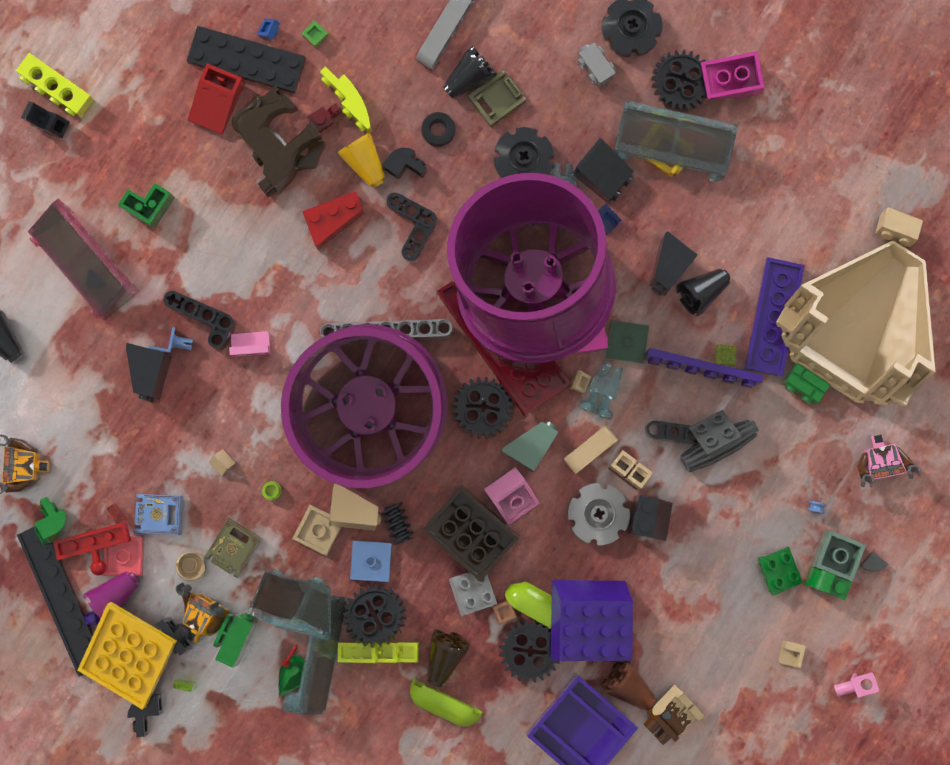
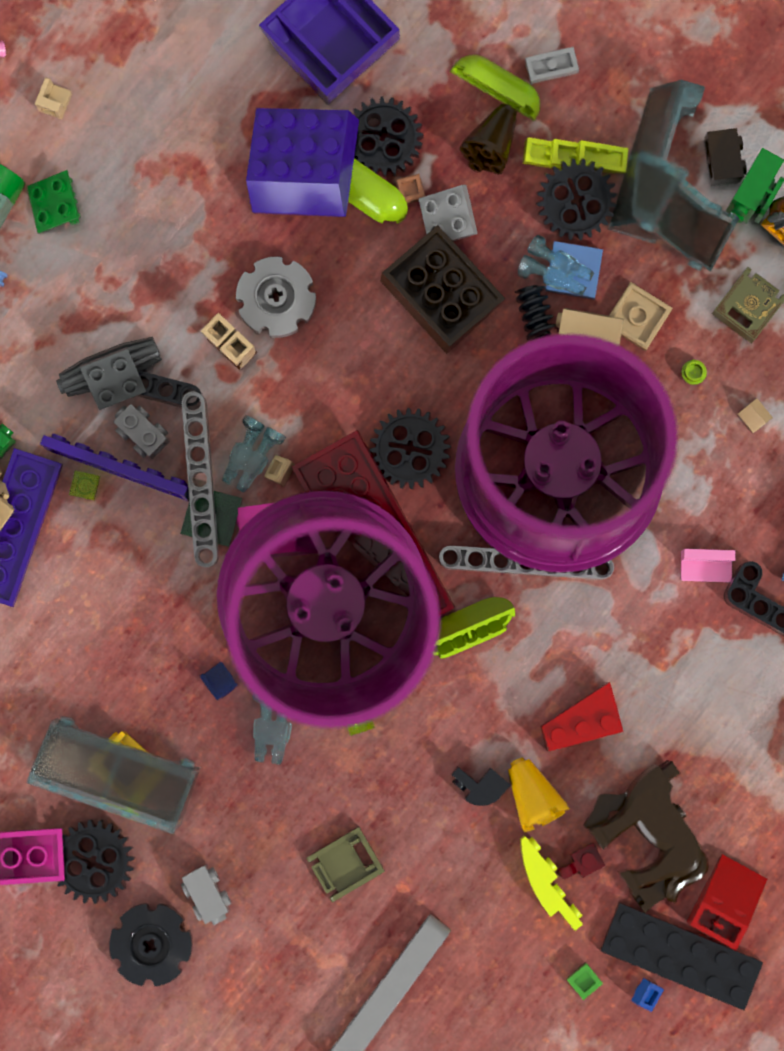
camera: 170 degrees left, 0 degrees up
green piece [278,644,312,696] -> none
black beam [386,193,437,262] -> none
black tyre [421,112,455,147] -> none
black cone [443,46,497,98] -> none
bright pink slope [484,467,540,525] -> none
black piece [494,127,554,178] -> none
sand green slope [501,421,558,472] -> none
tan beam [564,424,619,474] -> none
black slope [573,138,634,203] -> none
copper cone [601,661,656,711] -> none
black slope [628,495,673,541] -> none
hips [643,685,704,745] -> none
black slope [650,231,698,296] -> none
black cone [676,269,730,316] -> none
none -> light grey brick [113,404,170,459]
none -> light grey beam [182,392,219,567]
none -> lime brick [434,597,515,658]
none -> clear light blue piece [517,235,594,296]
none -> light grey plate [525,47,579,84]
none -> dark brown brick [704,128,747,187]

